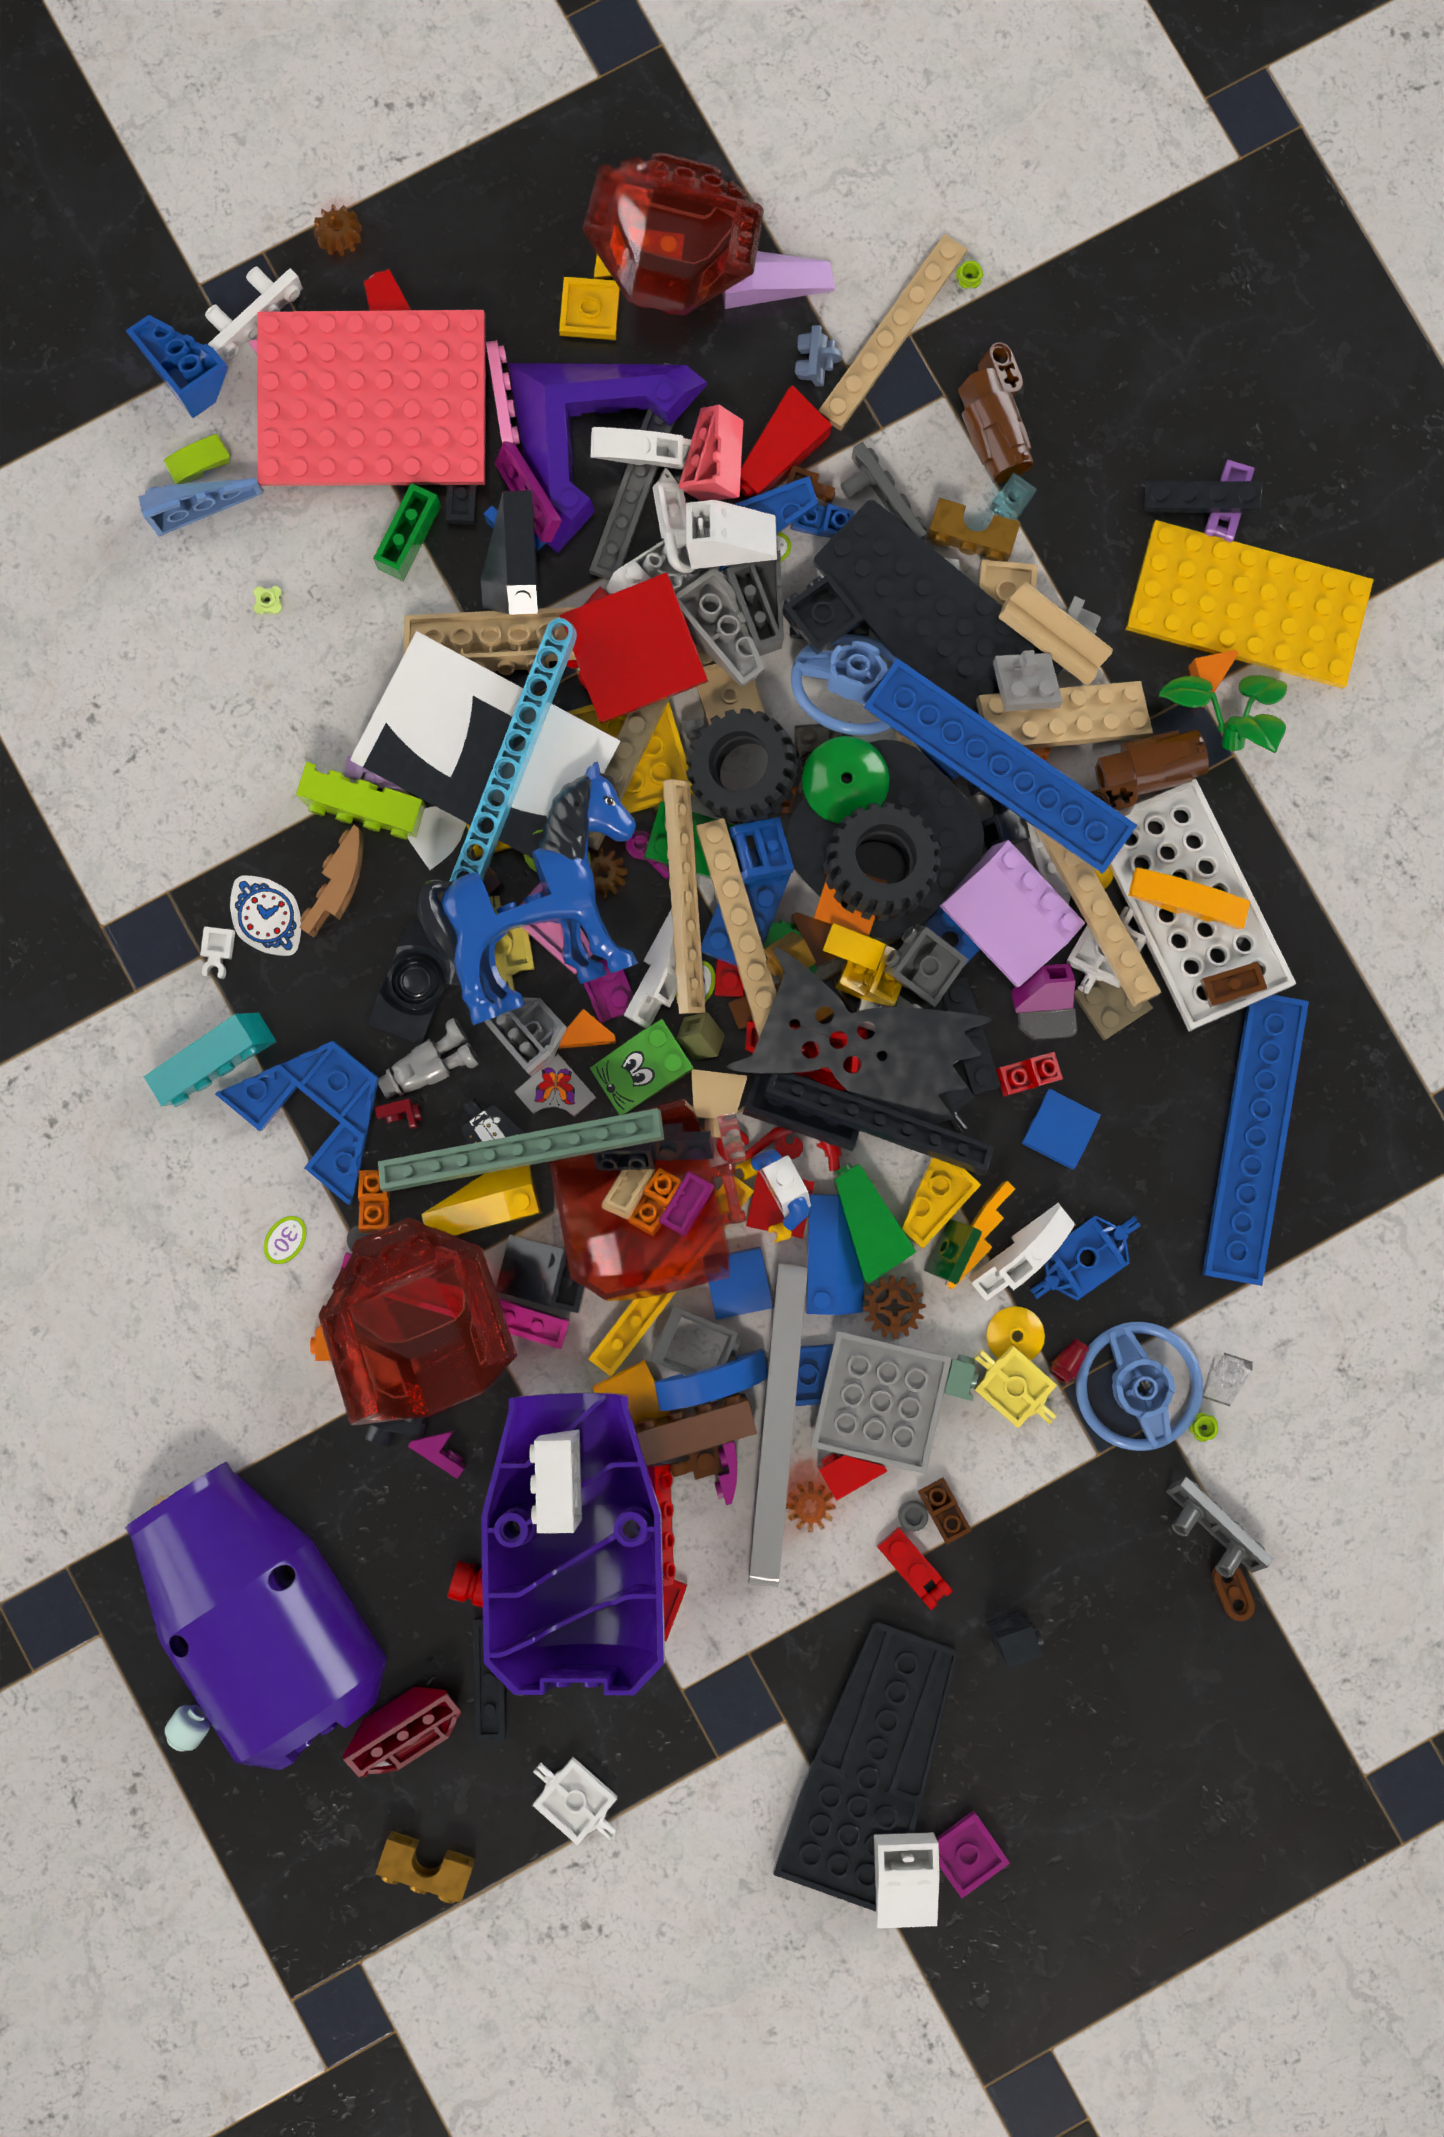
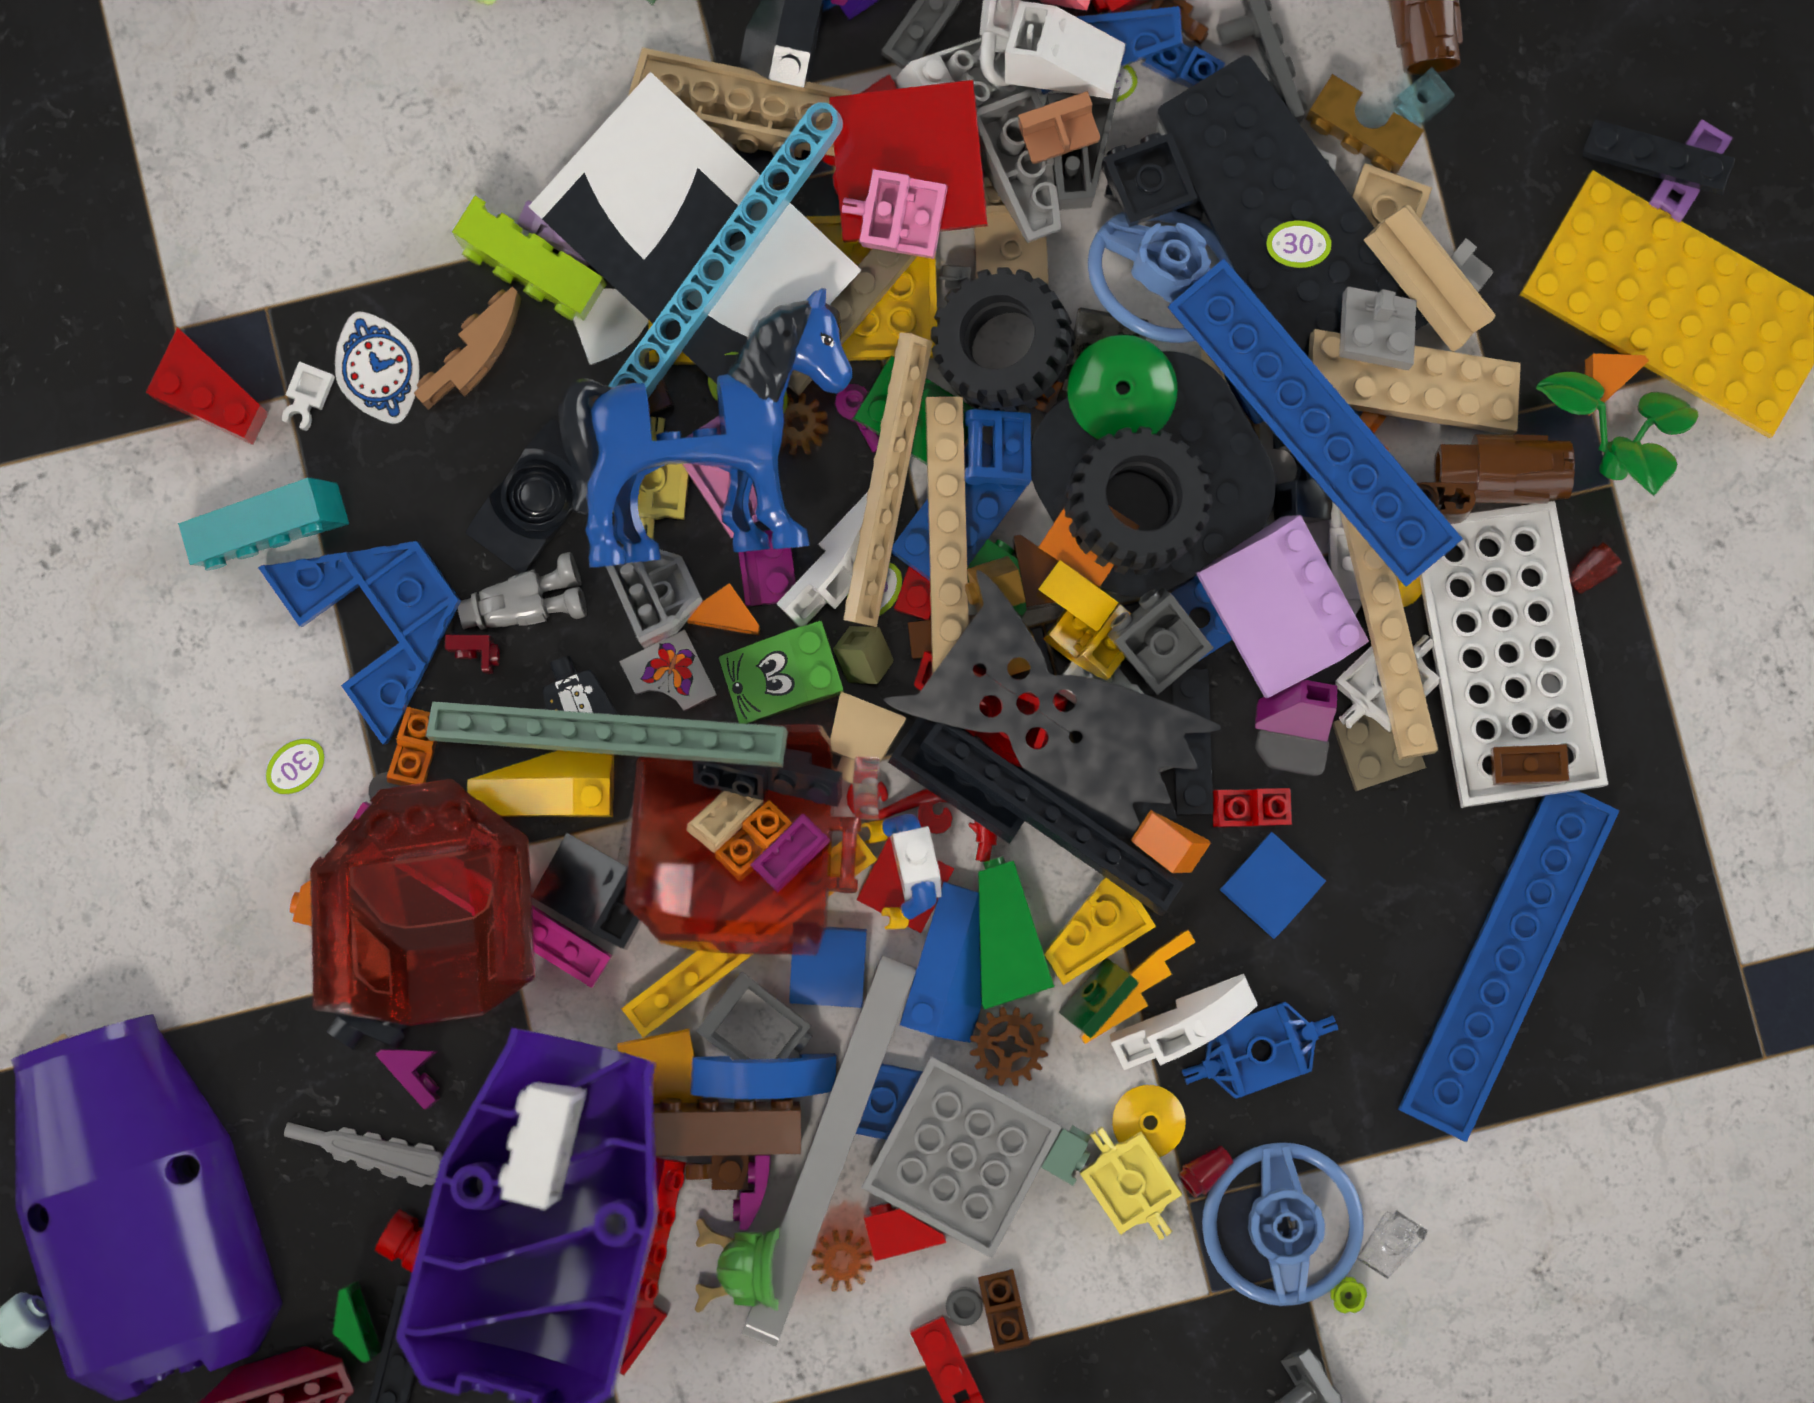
camera: 20 degrees right, 0 degrees up
light orange slope [1128,867,1251,930] -> none
none -> red wedge [146,327,269,445]
none -> light grey sword [284,1122,443,1187]
none -> green slope [333,1281,382,1363]
none -> bright green helmet [695,1218,779,1312]
none -> bright pink plate [842,169,948,259]
none -> nougat panel [1018,91,1100,164]
none -> orange slope [1131,810,1211,873]
none -> sticker [1267,221,1331,268]
none -> clear red cone [1569,542,1622,594]

